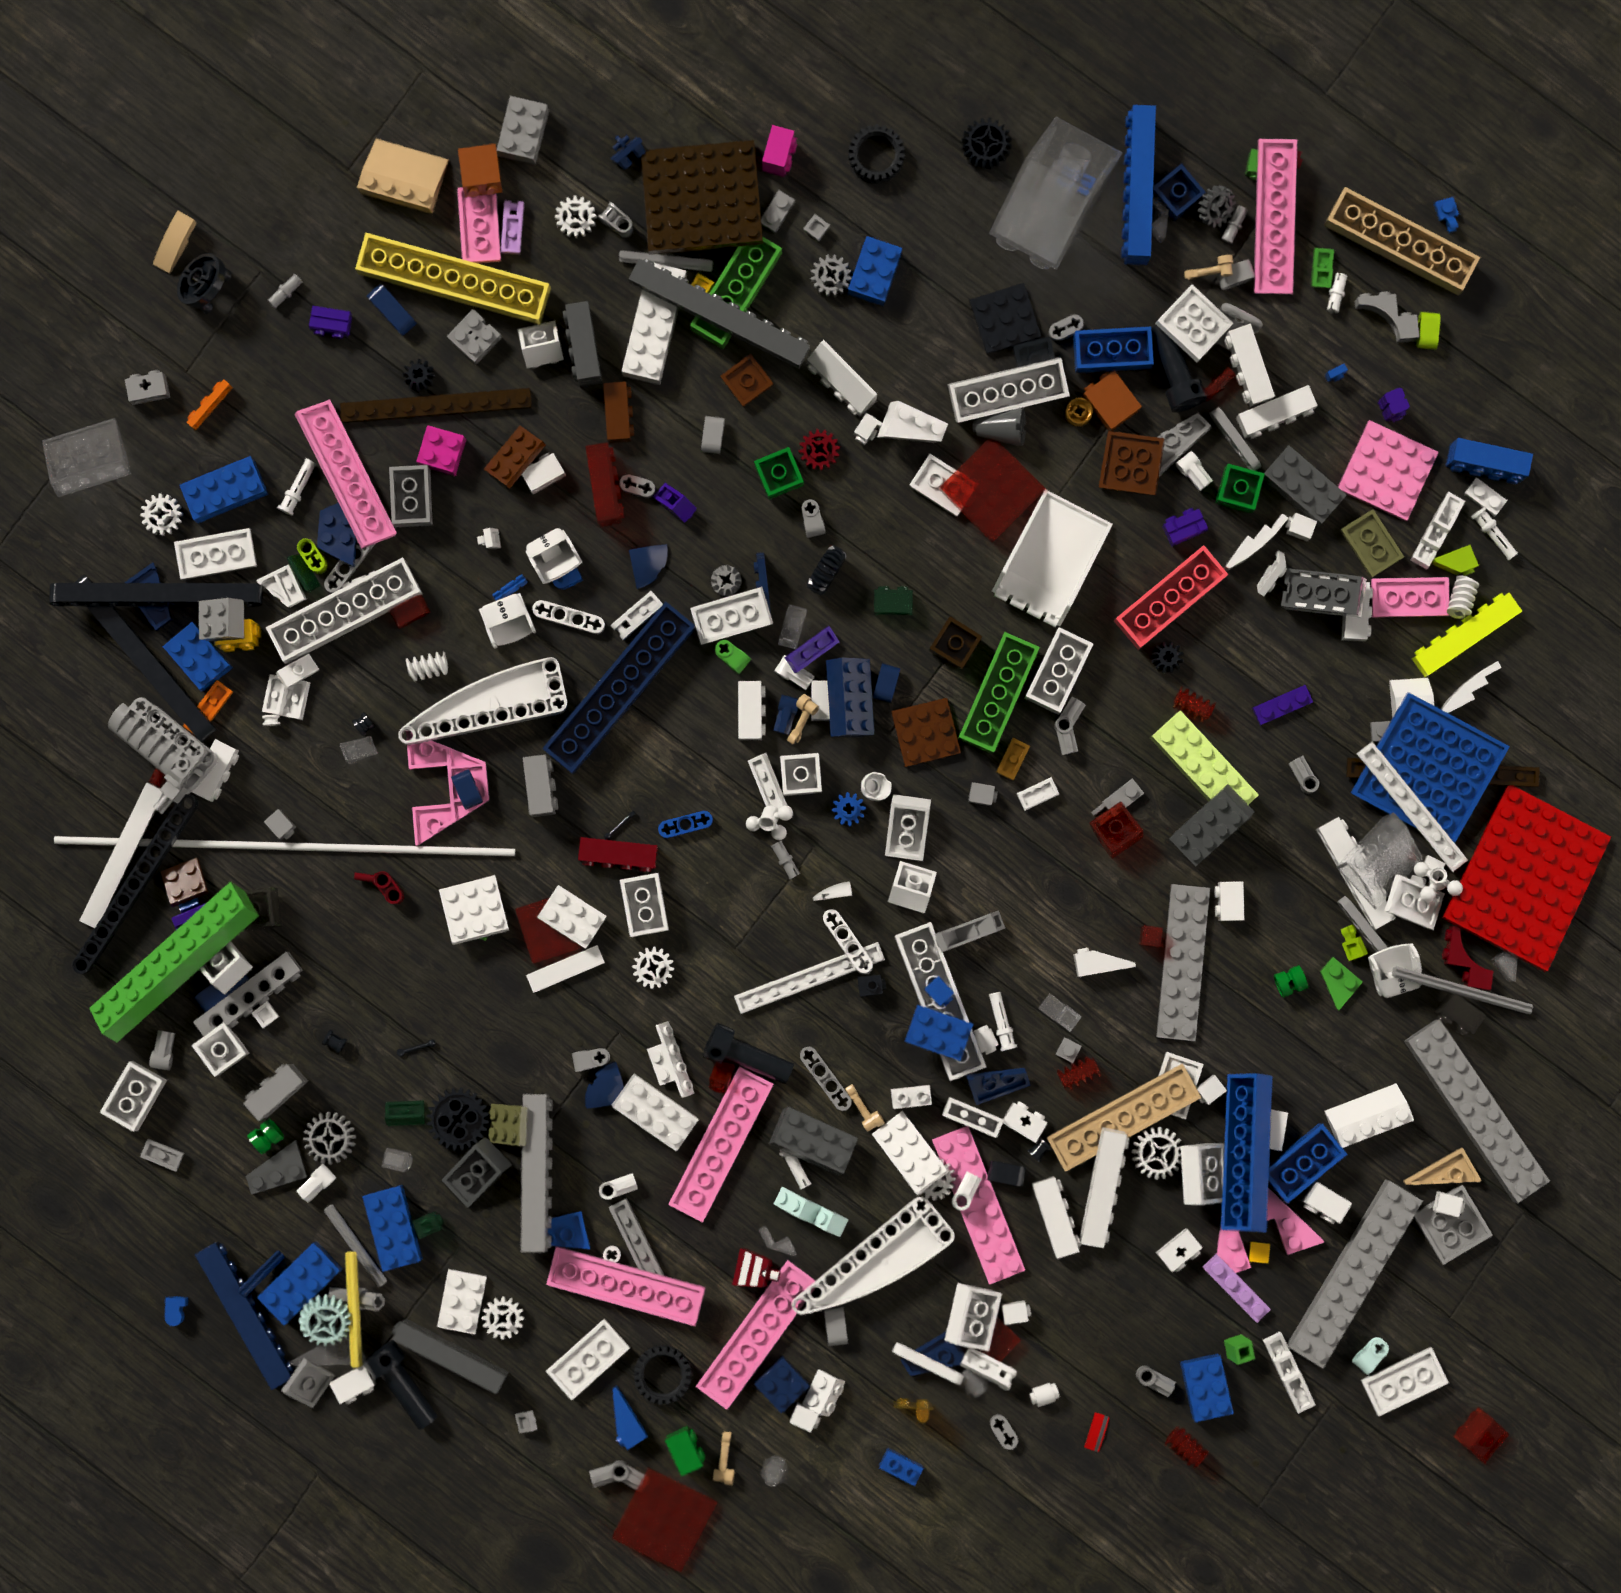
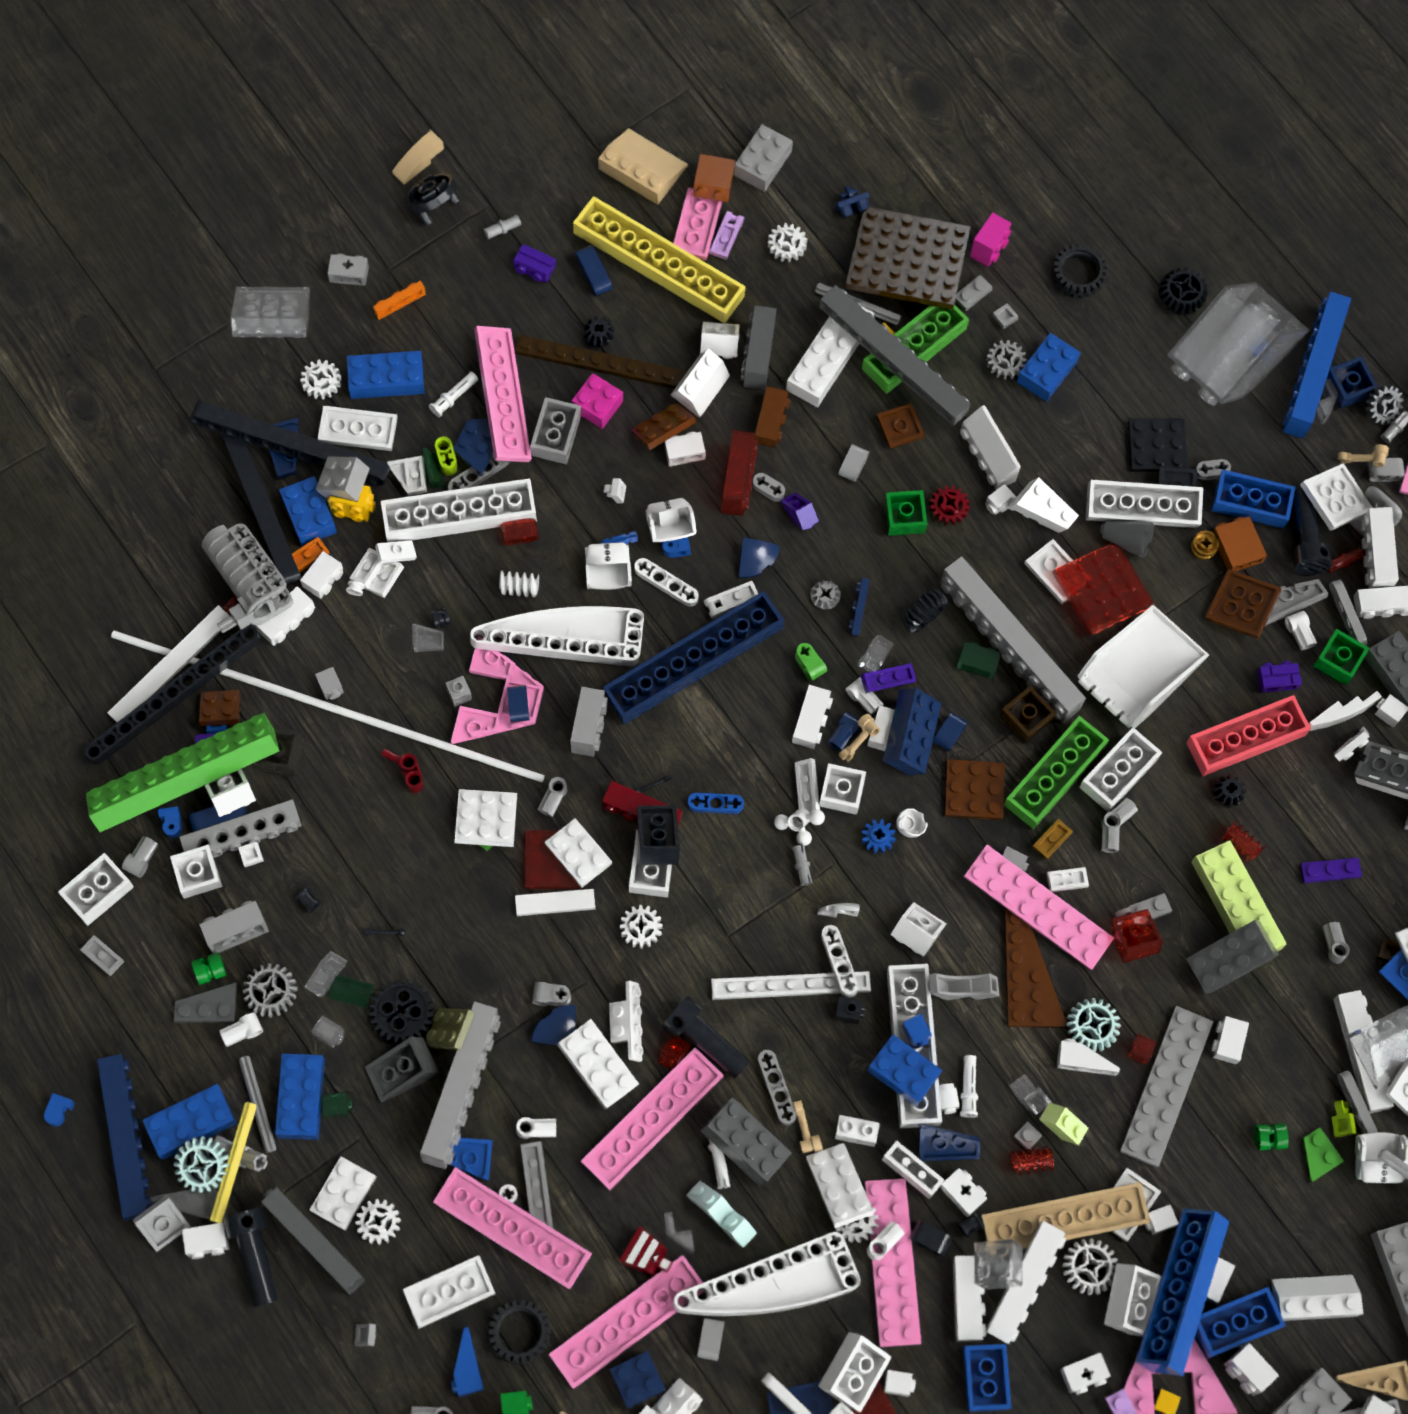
camera: 15 degrees right, 15 degrees down
dark blue axle [238,1251,284,1297] -> none
light grey piece [447,309,502,365] -> none
light grey piece [597,202,634,237] -> none
white plate [690,587,773,645] -> none
light grey piece [802,499,826,538] -> none
white slope [885,794,931,861] -> none
none -> blue leg [158,807,182,839]
none -> white brick [300,551,343,599]
none -> clear slope [305,951,347,997]
none -> light grey brick [446,676,472,707]
none -> light grey piece [537,777,567,817]
none -> black slope [637,805,680,865]
none -> white slope [671,348,730,418]
none -> light grey brick [941,556,1086,724]
none -> blue brick [962,1344,1011,1412]
none -> bright pink plate [963,845,1114,970]
none -> clear brick [974,1239,1023,1290]
none -> reddish brown wing [1005,910,1068,1028]
none -> yellowish green brick [1039,1103,1088,1145]
none -> light aqua gear [1066,998,1121,1052]

